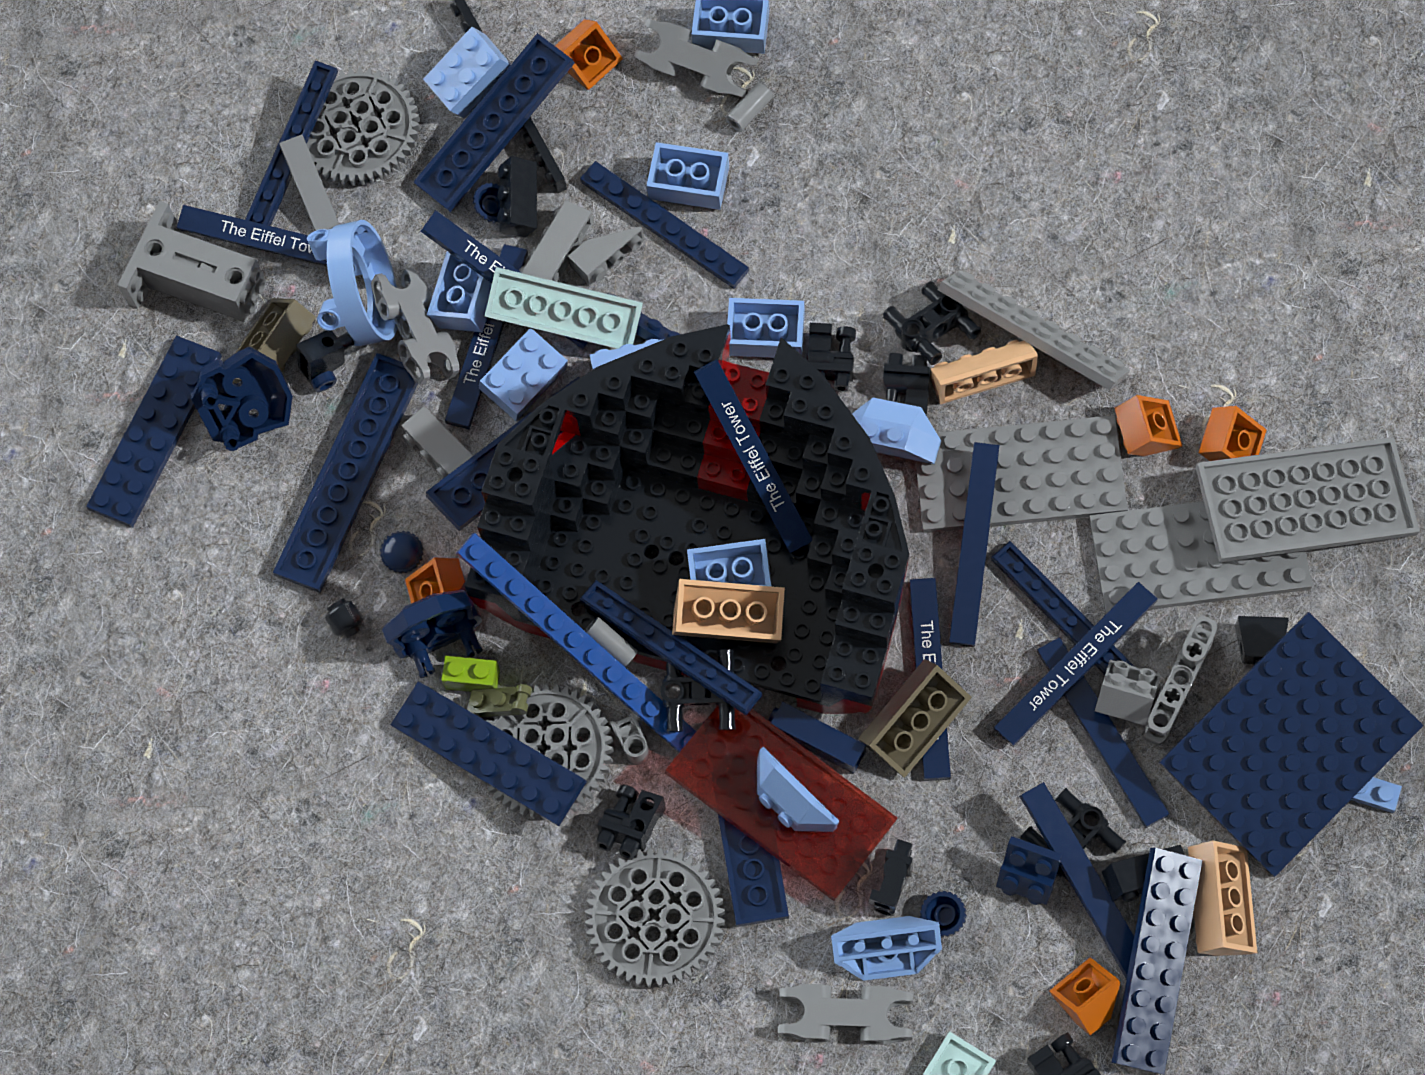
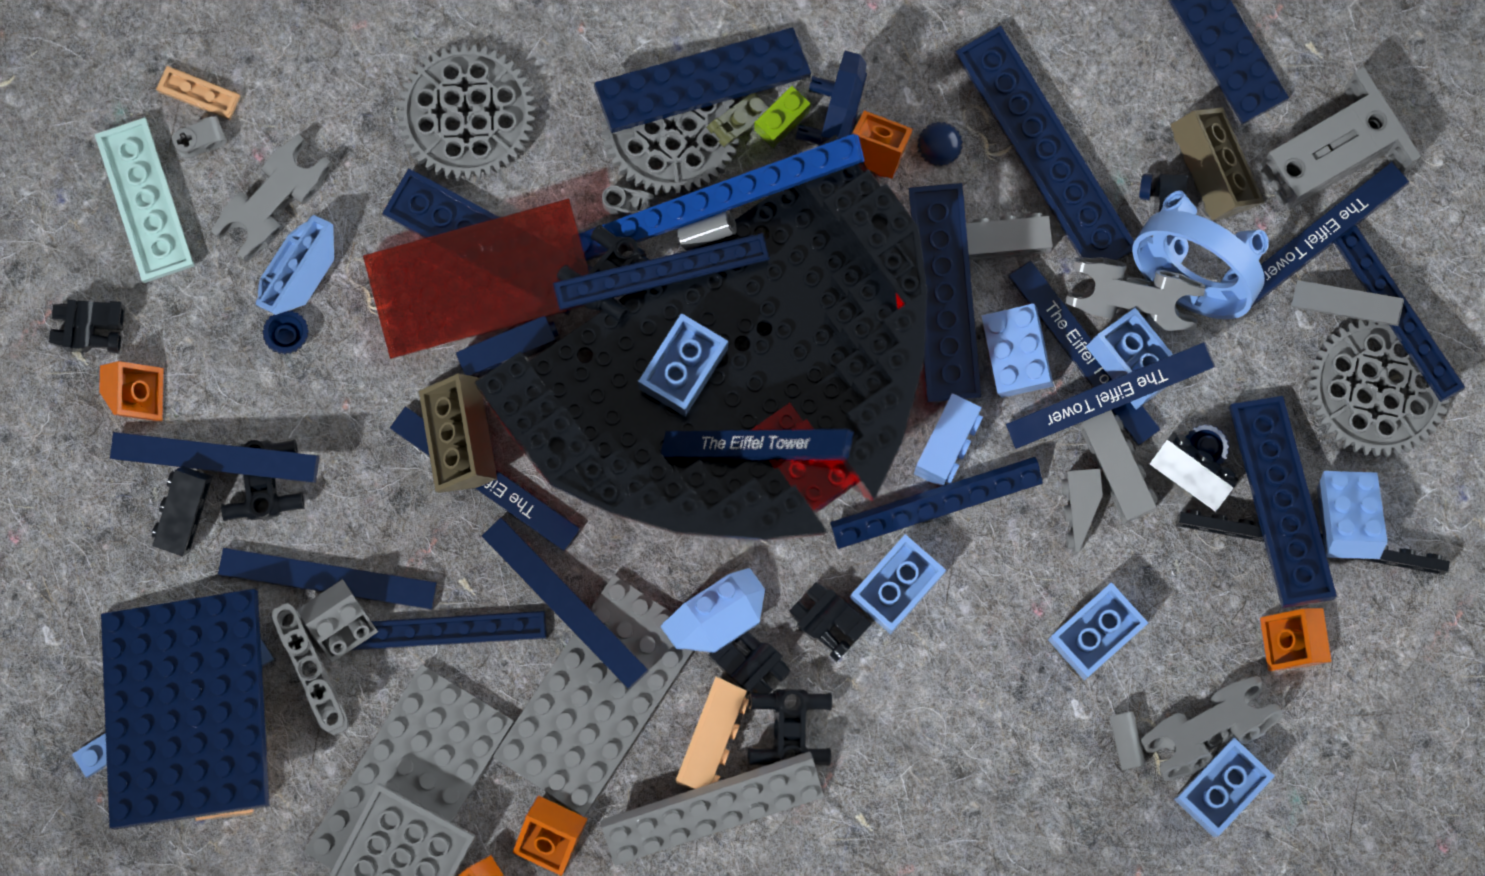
camera: 120 degrees right, 10 degrees up
dark blue brick [190,347,293,451] -> none
black head [325,598,364,638] -> none
light aqua plate [485,267,643,349] -> none
dark blue plate [580,161,749,289] -> none
black hips [596,784,666,860] -> none
light nougat slope [672,579,785,643] -> none
light blue wedge [757,746,839,832] -> none
black hips [869,839,913,916] -> none
dark blue tile [994,581,1158,747] -> none
dark blue plate [996,836,1062,905] -> none
plate [1112,848,1203,1075] -> none
light nougat slope [1188,840,1257,956] -> none
black torso [1235,616,1289,665] -> none

